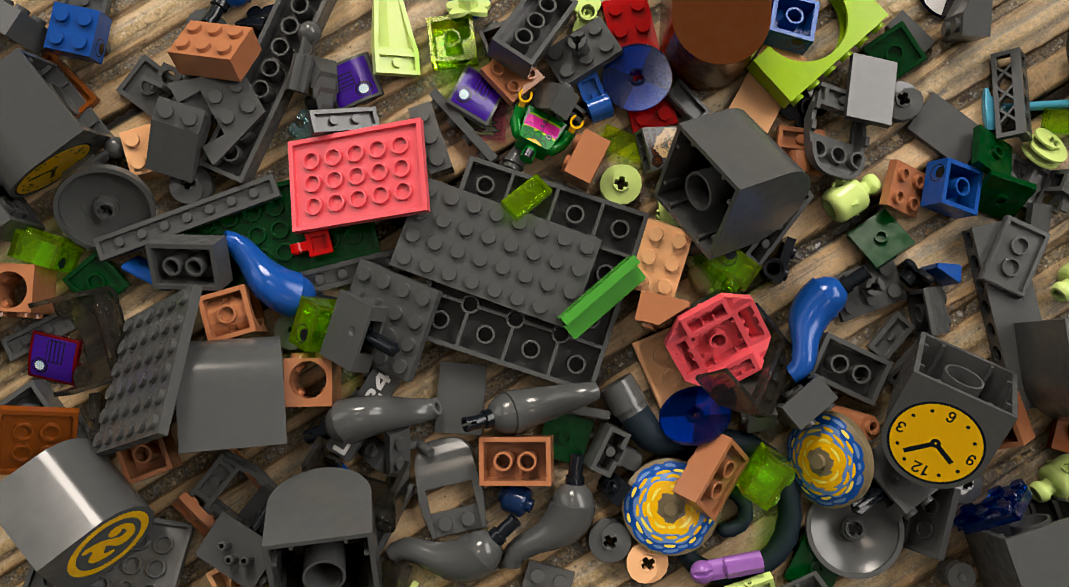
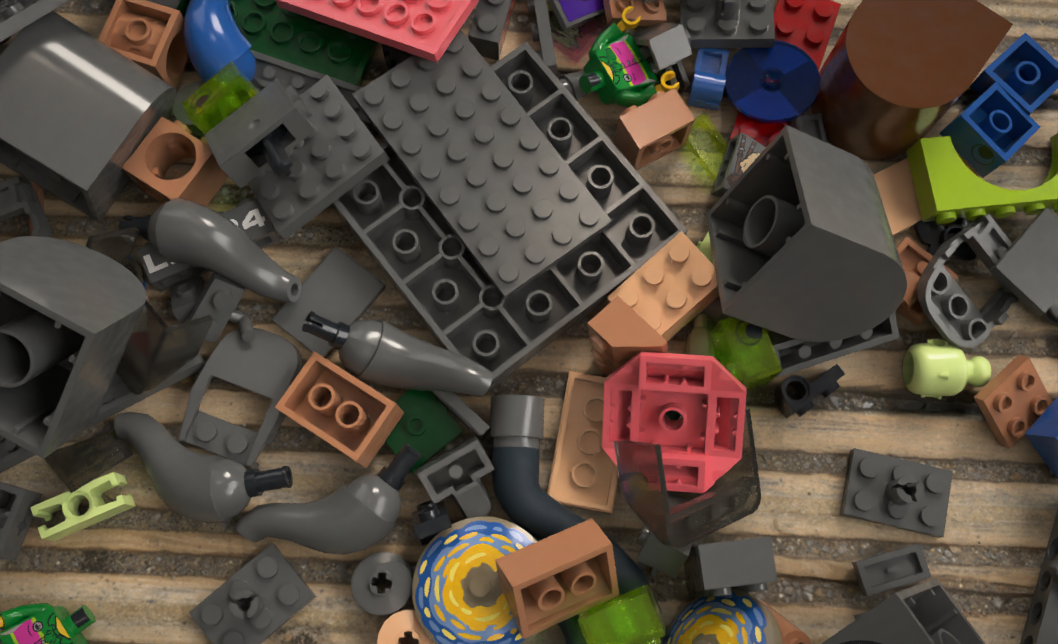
camera: 35 degrees right, 10 degrees down
red plate [290,229,334,258] -> none
dark blue head [498,486,535,517] -> none
clear neon green tile [501,174,552,222] -> none
bright green panel [556,255,646,339] -> none
yellowish green piece [599,164,642,206] -> none
clear blue piece [659,386,731,446] -> none
blue animal [786,265,872,384] -> none
dark grey brick [809,332,893,406] -> none
dark green plate [846,209,915,271] -> none
black animal [898,258,935,289] -> none
dark grey slope [906,286,951,337] -> none
blue slope [919,263,962,286] -> none

